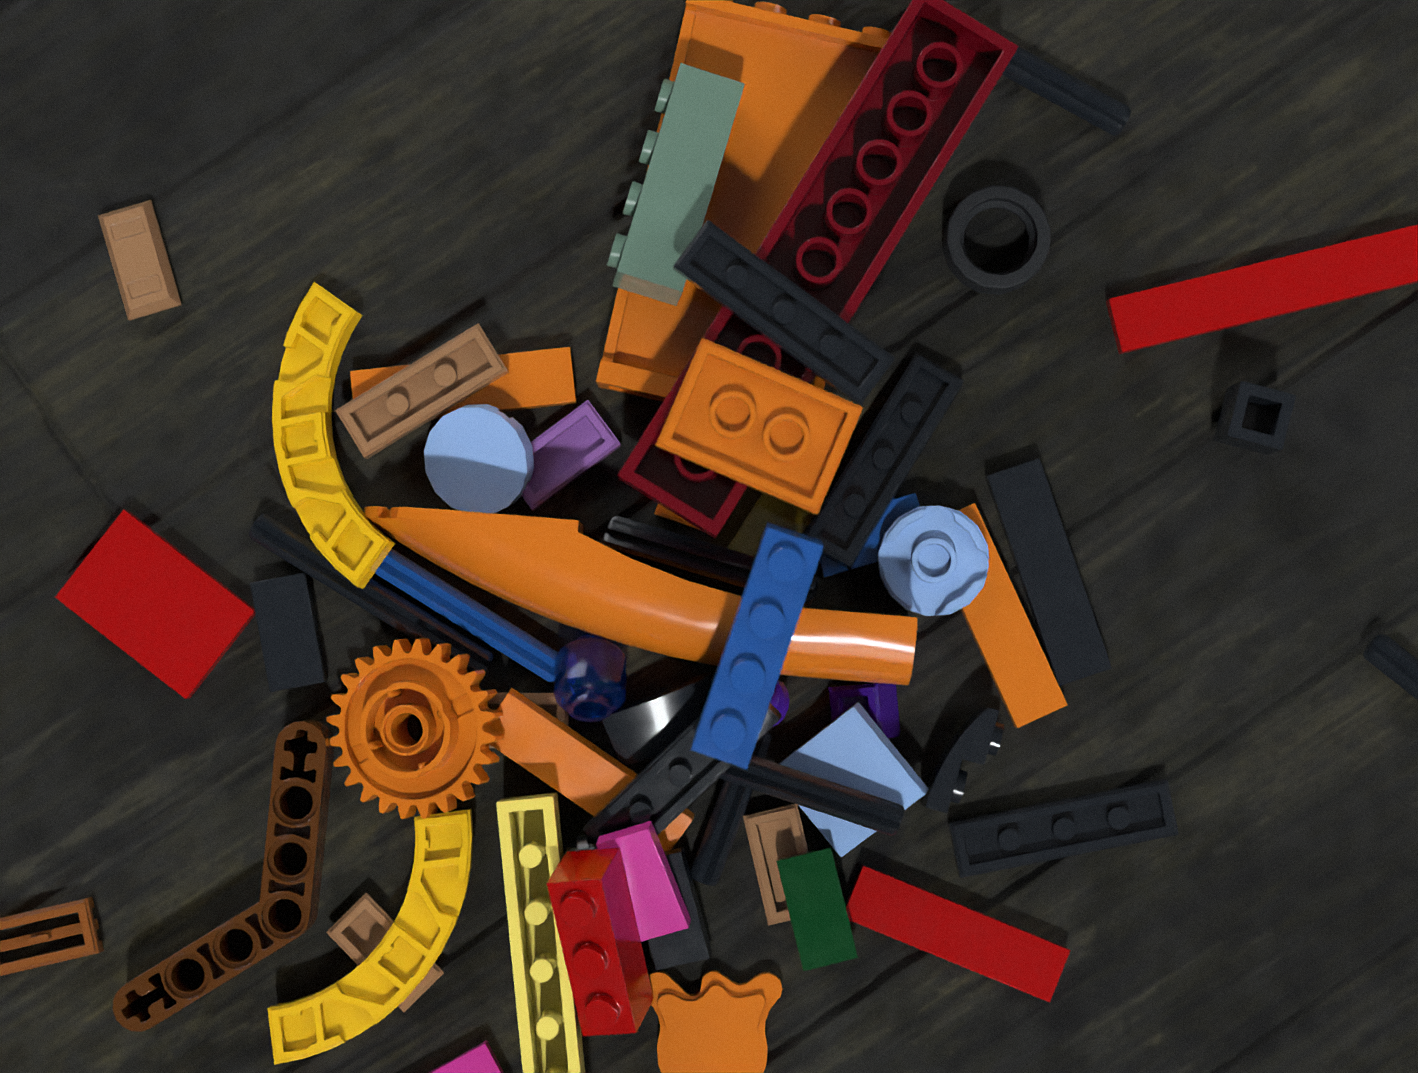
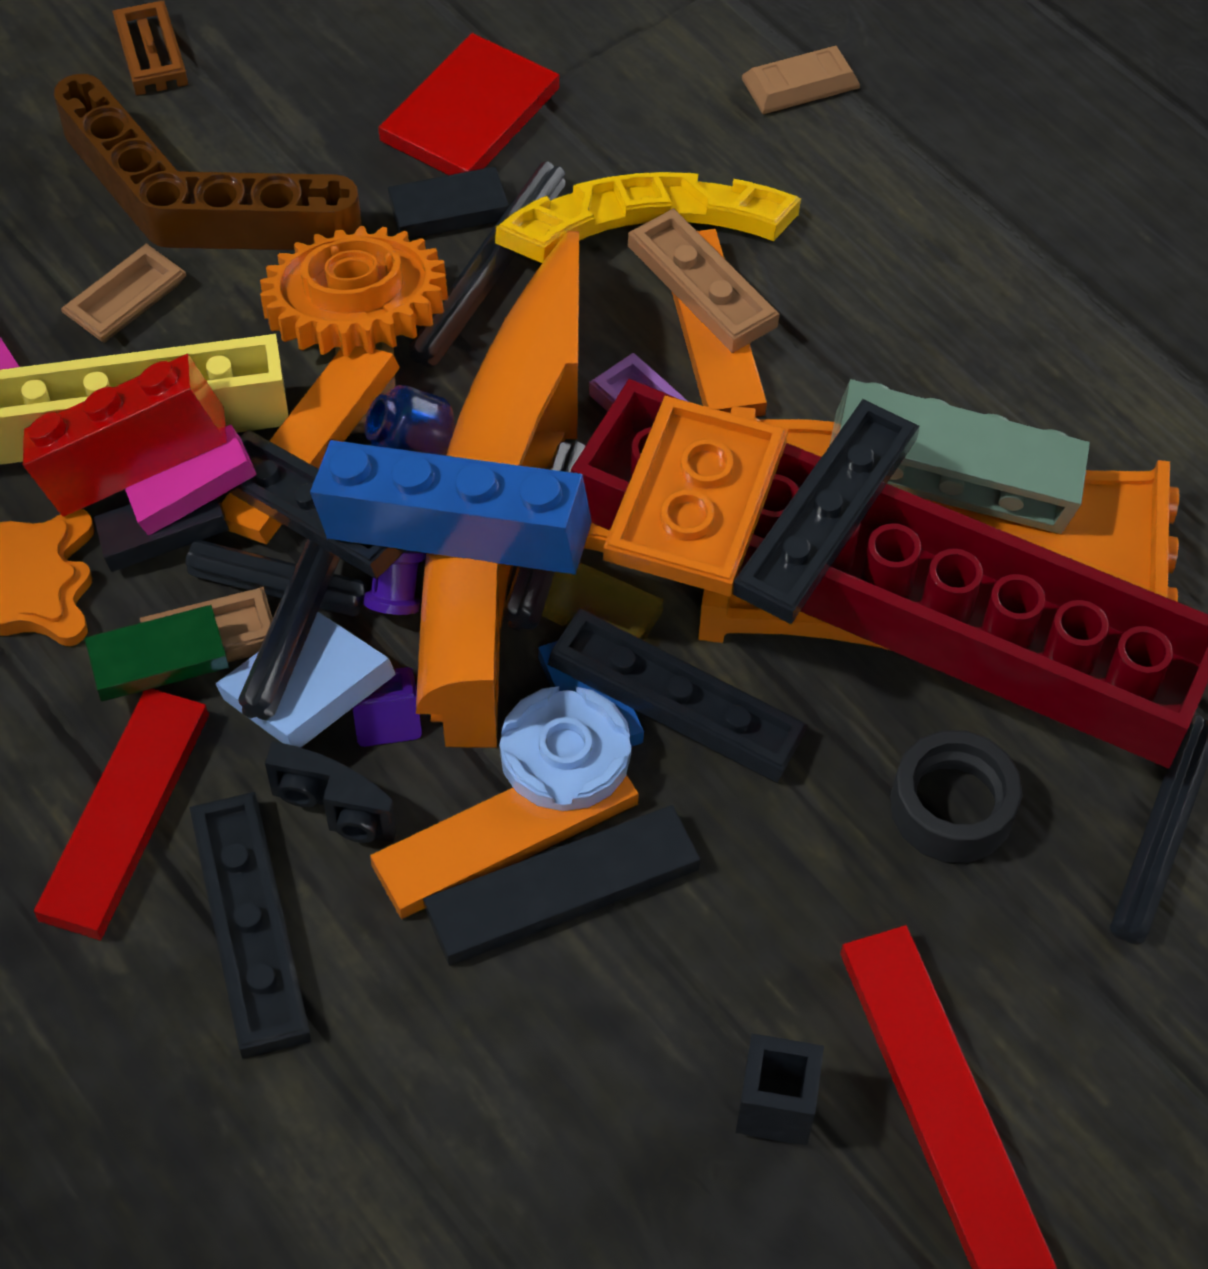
camera: 85 degrees right, 30 degrees down
yellow tile [267,808,474,1065] -> none
blue axle [375,549,567,682] -> none
light blue tile [424,404,534,513] -> none

